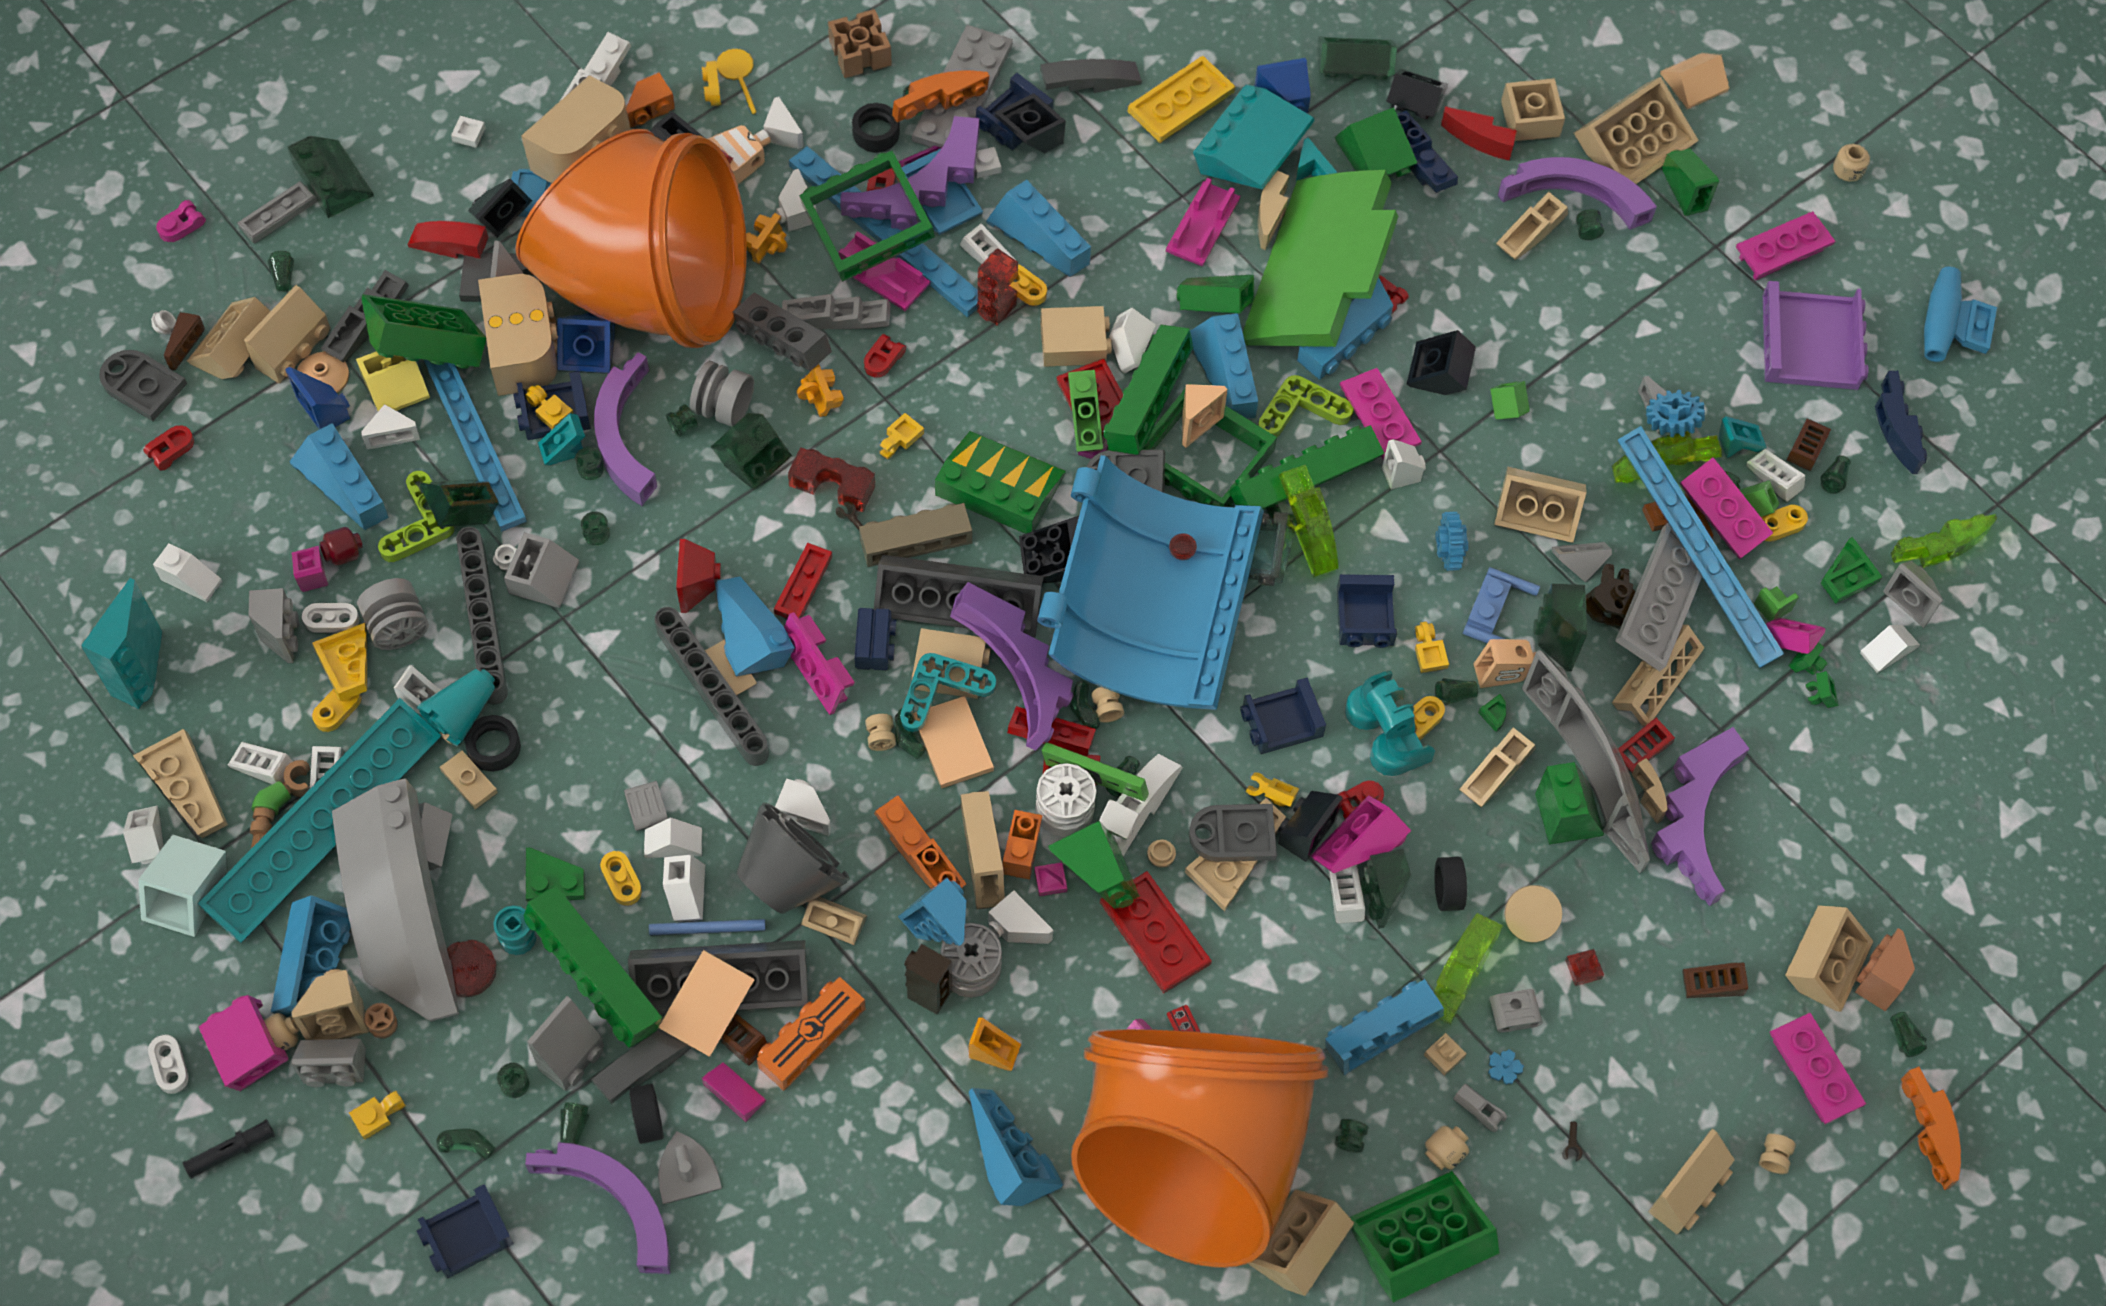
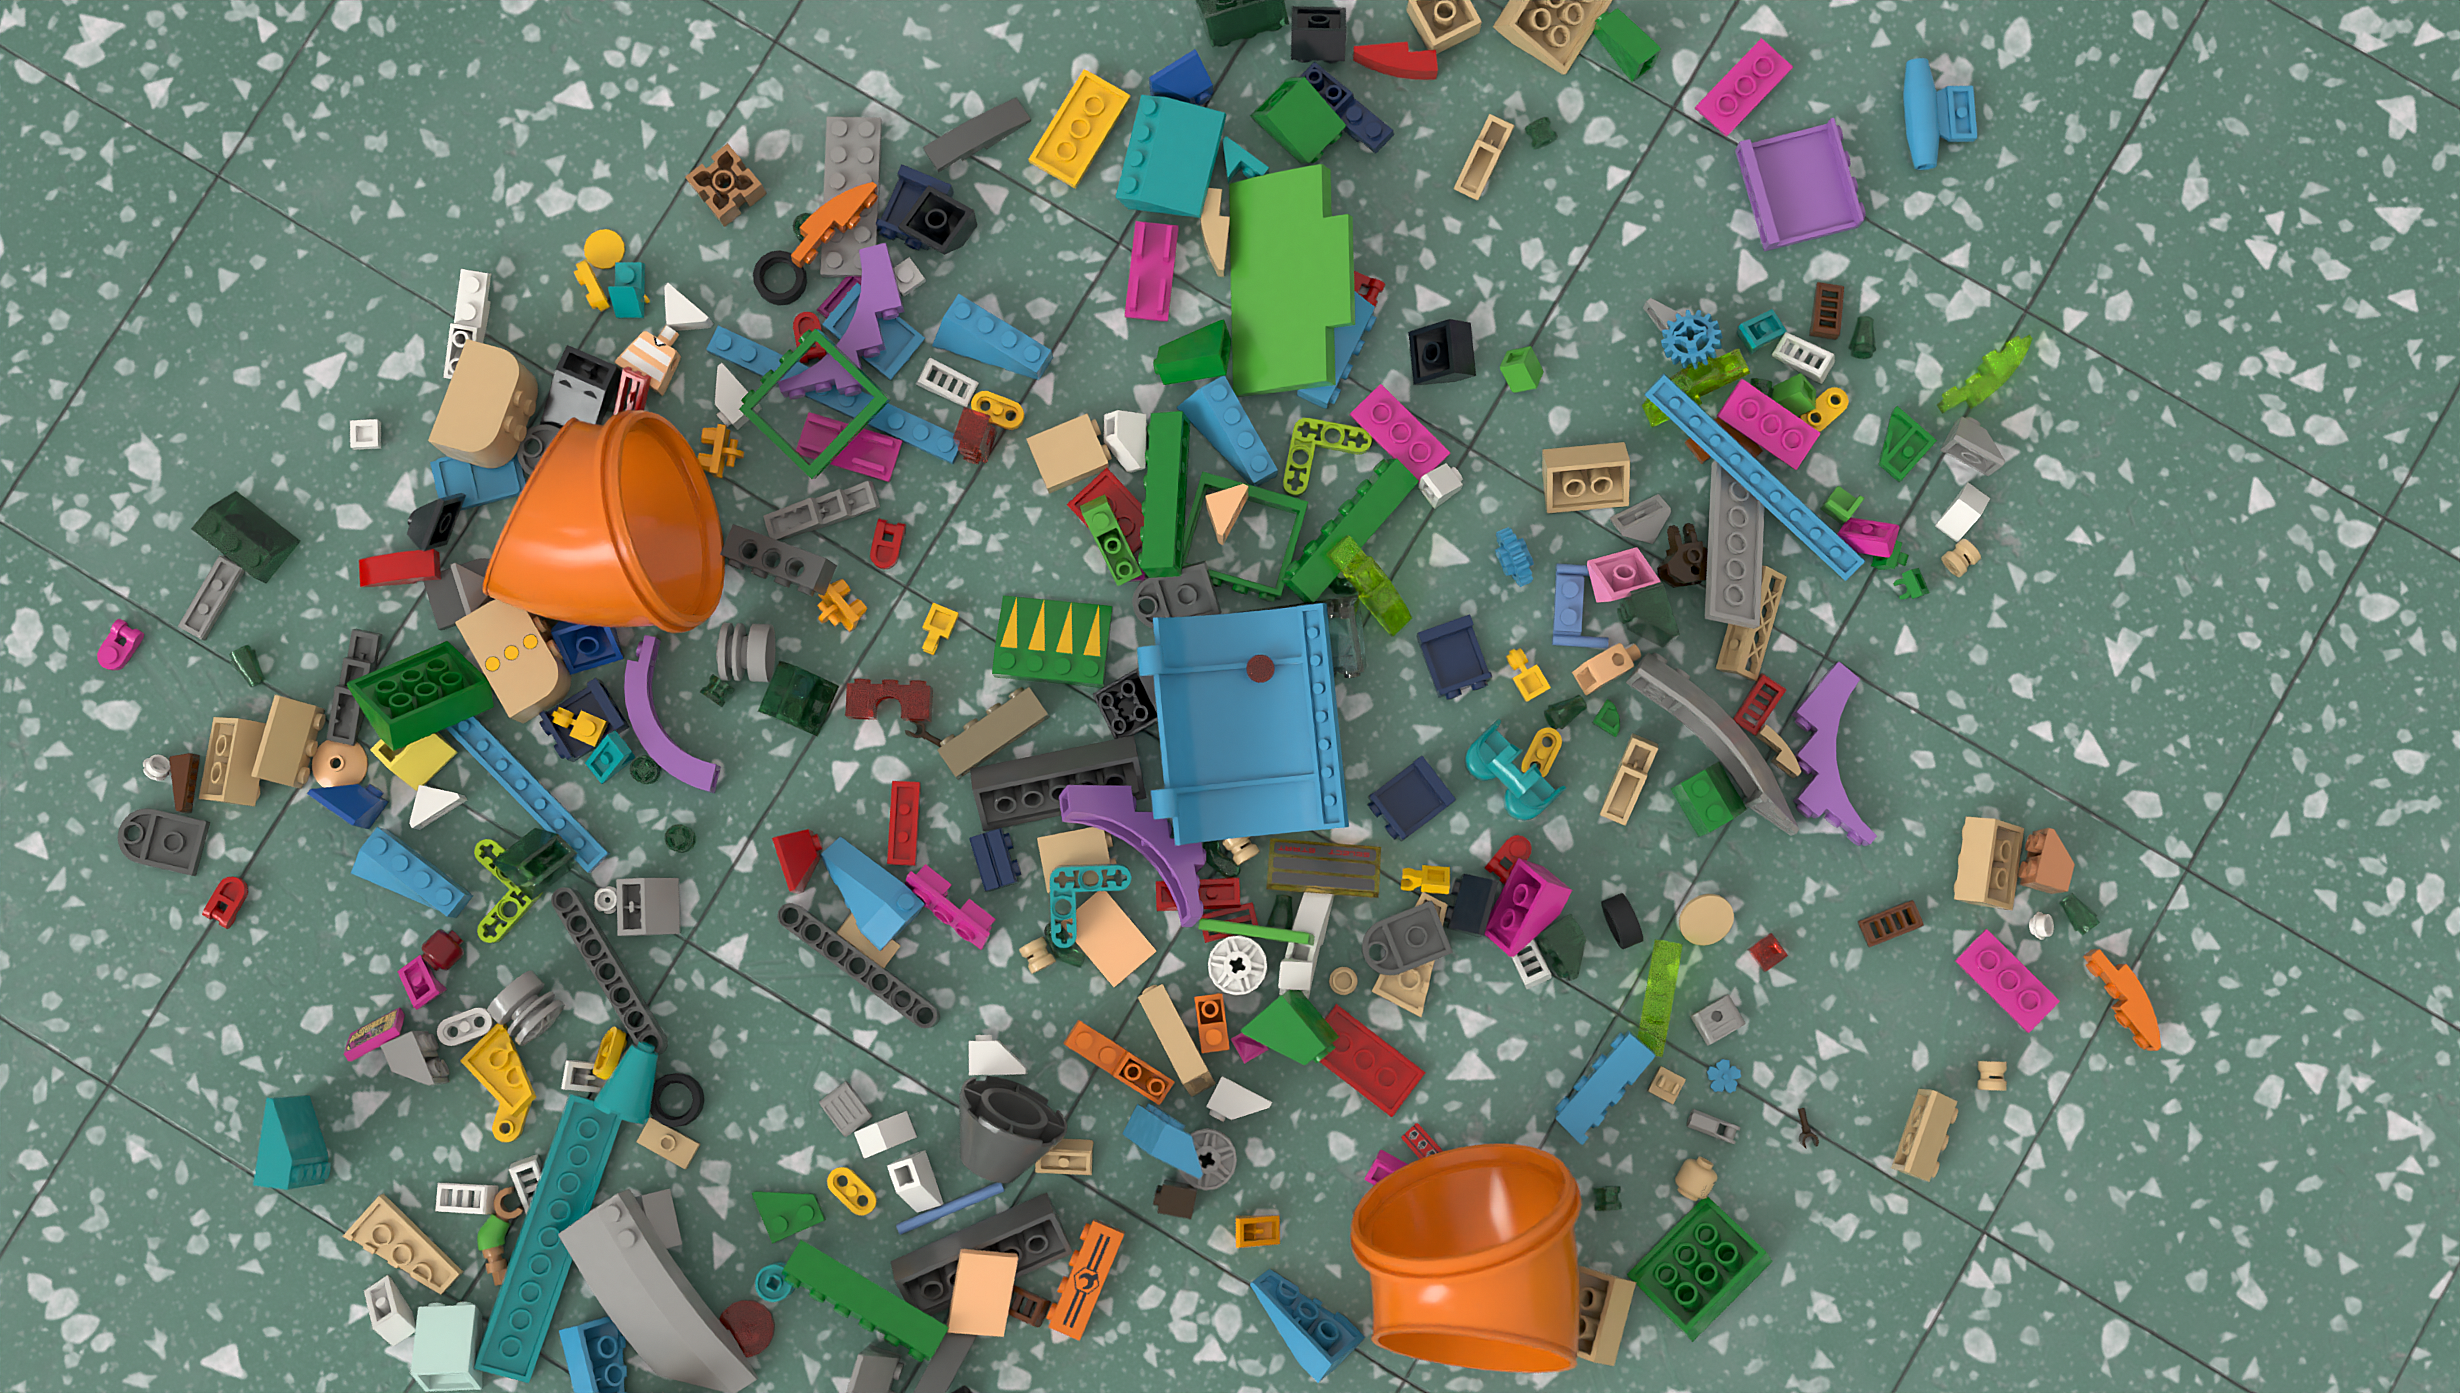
camera: 15 degrees left, 20 degrees up
white slope [153,543,222,602] -> none
orange slope [626,72,675,128] -> none
dark pink slope [702,1062,766,1122] -> none
medium lavender arch [1498,157,1657,230] -> none
dark blue slope [1875,371,1927,474] -> none
none -> dark pink tile [344,1007,405,1061]
none -> yellow plate [593,1027,627,1080]
none -> teal slope [608,262,645,318]
none -> tile [1266,838,1381,898]
none -> bright pink slope [1587,547,1662,603]
none -> tan wheel [1941,539,1981,577]
none -> white plate [2029,912,2054,940]

